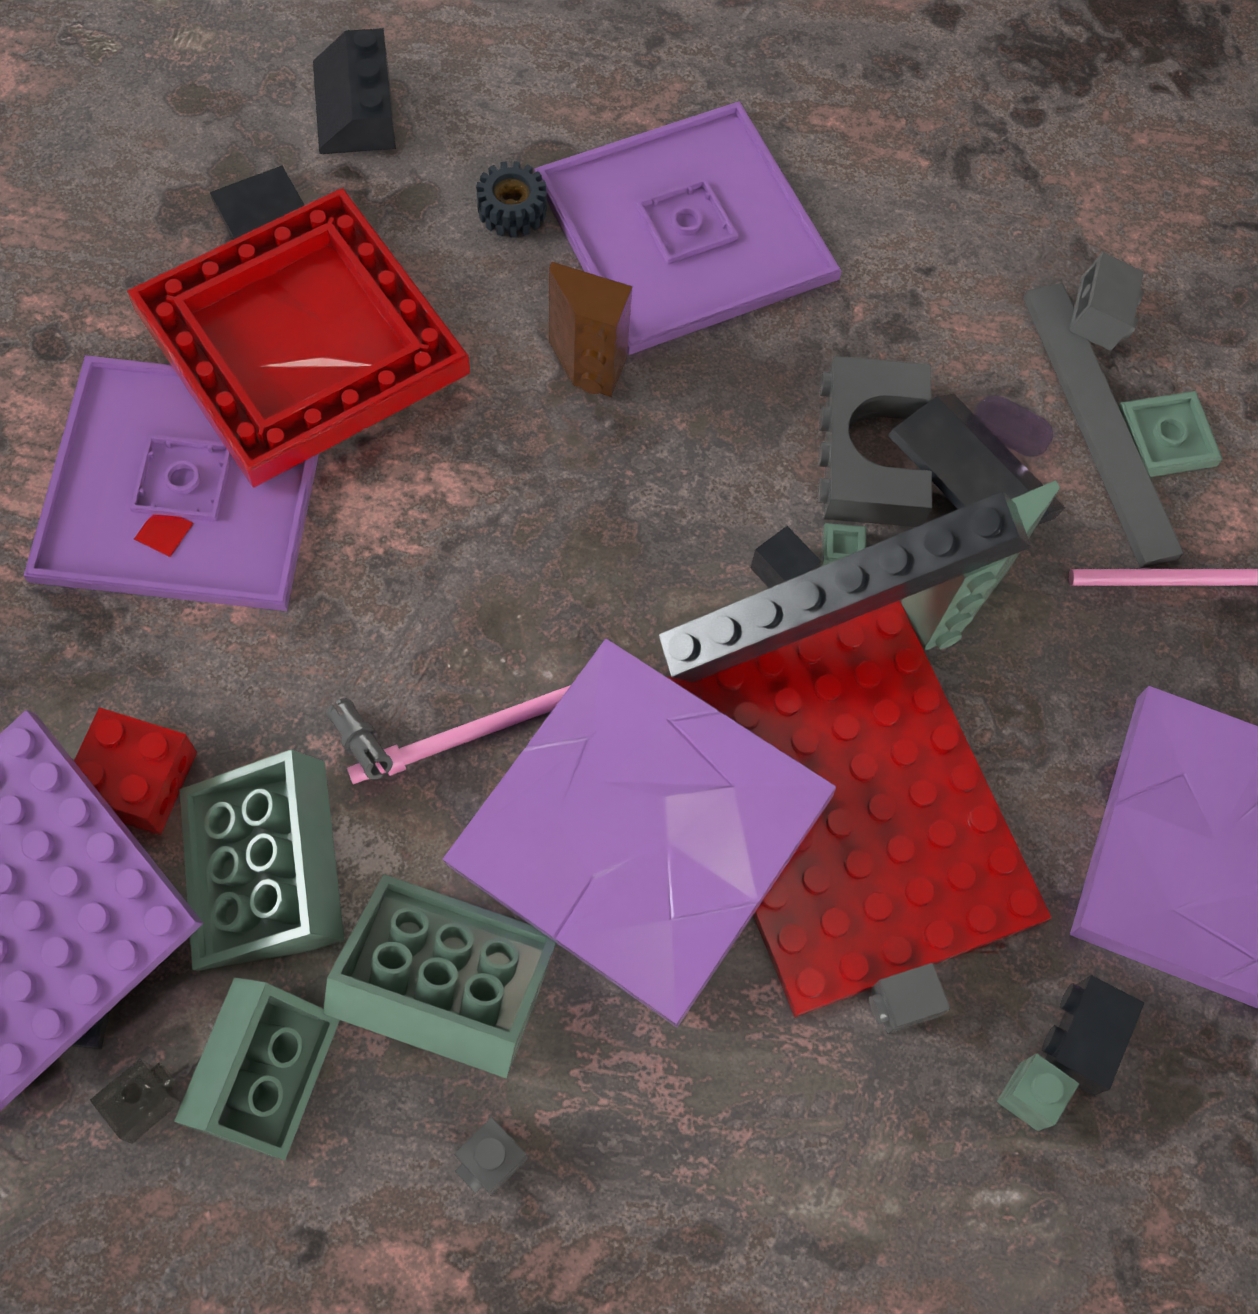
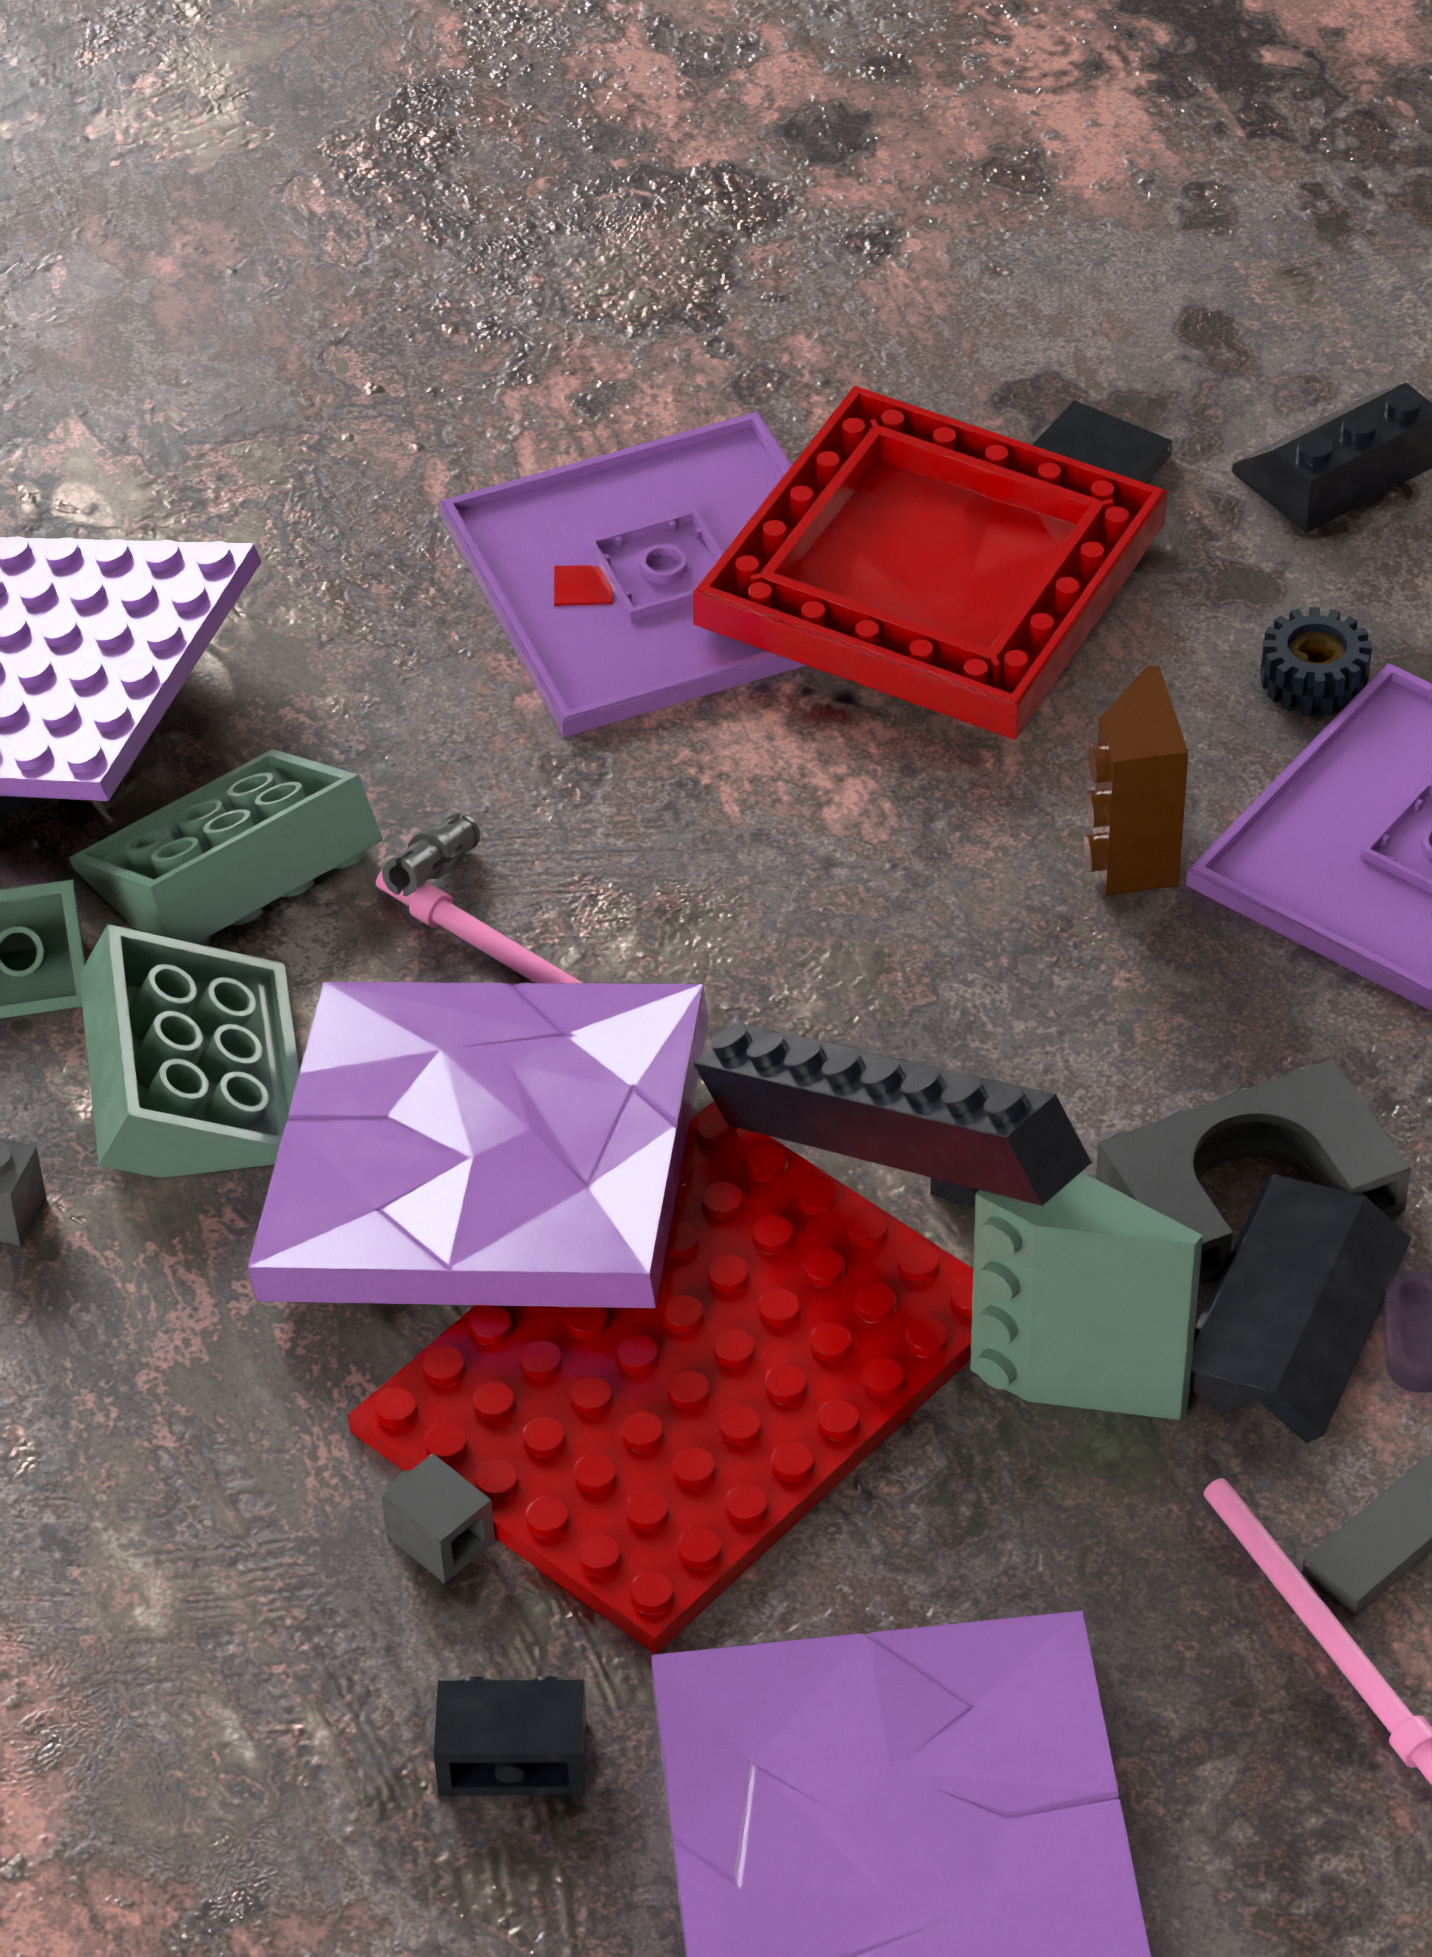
camera: 70 degrees right, 20 degrees down
red piece [74,707,197,835] -> none
sand green brick [997,1054,1079,1131] -> none

